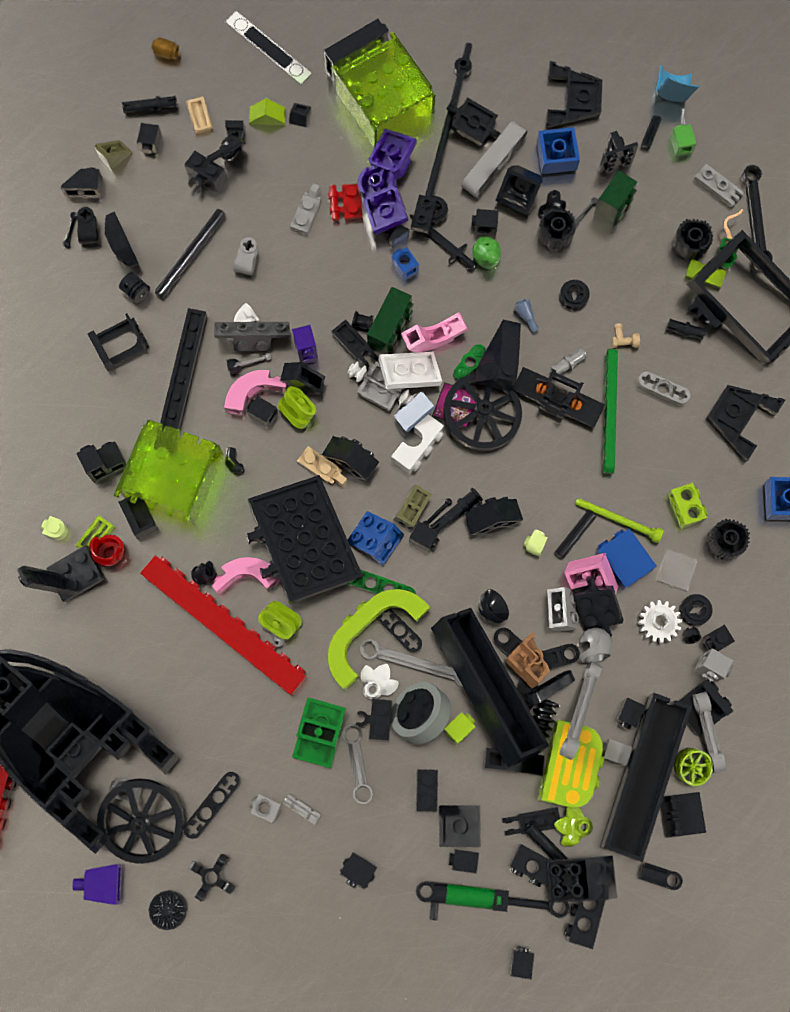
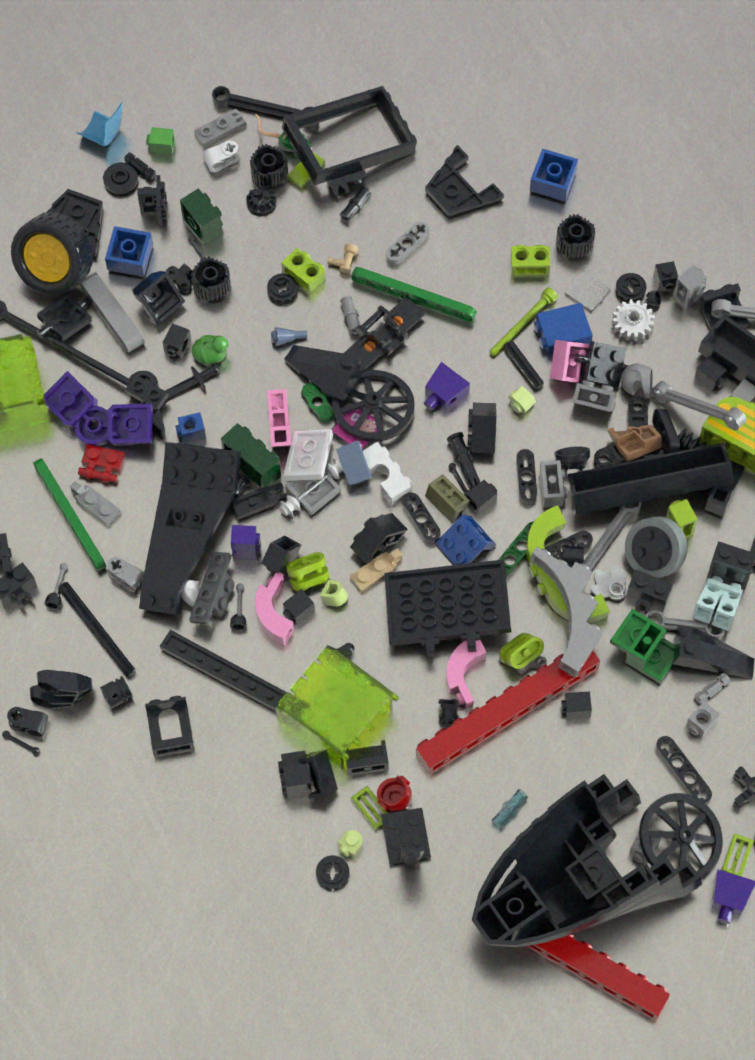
camera: 70 degrees left, 10 degrees down
none -> black wheel [11,212,93,296]
none -> green beam [33,458,107,571]
none -> black hinge [44,563,68,609]
none -> black wheel [103,162,138,194]
none -> black wing [139,442,241,615]
none -> white piece [202,141,240,173]
none -> black gear [246,185,276,214]
none -> lime brick [281,248,325,294]
none -> black panel [298,749,338,799]
none -> black gear [316,855,349,889]
none -> yellowish green plate [320,580,348,607]
none -> black beam [402,493,441,544]
none -> dark purple torso [424,362,470,410]
none -> clear light blue pin [492,789,528,829]
none -> black beam [516,449,537,505]
none -> light grey arch [530,547,603,678]
none -> light grey brick [539,460,567,508]
none -> black brick [561,691,592,719]
none -> black brick [562,546,584,567]
none -> black wedge [673,625,755,679]
none -> light aqua hips [692,576,743,631]
none -> lime tile [721,833,754,877]

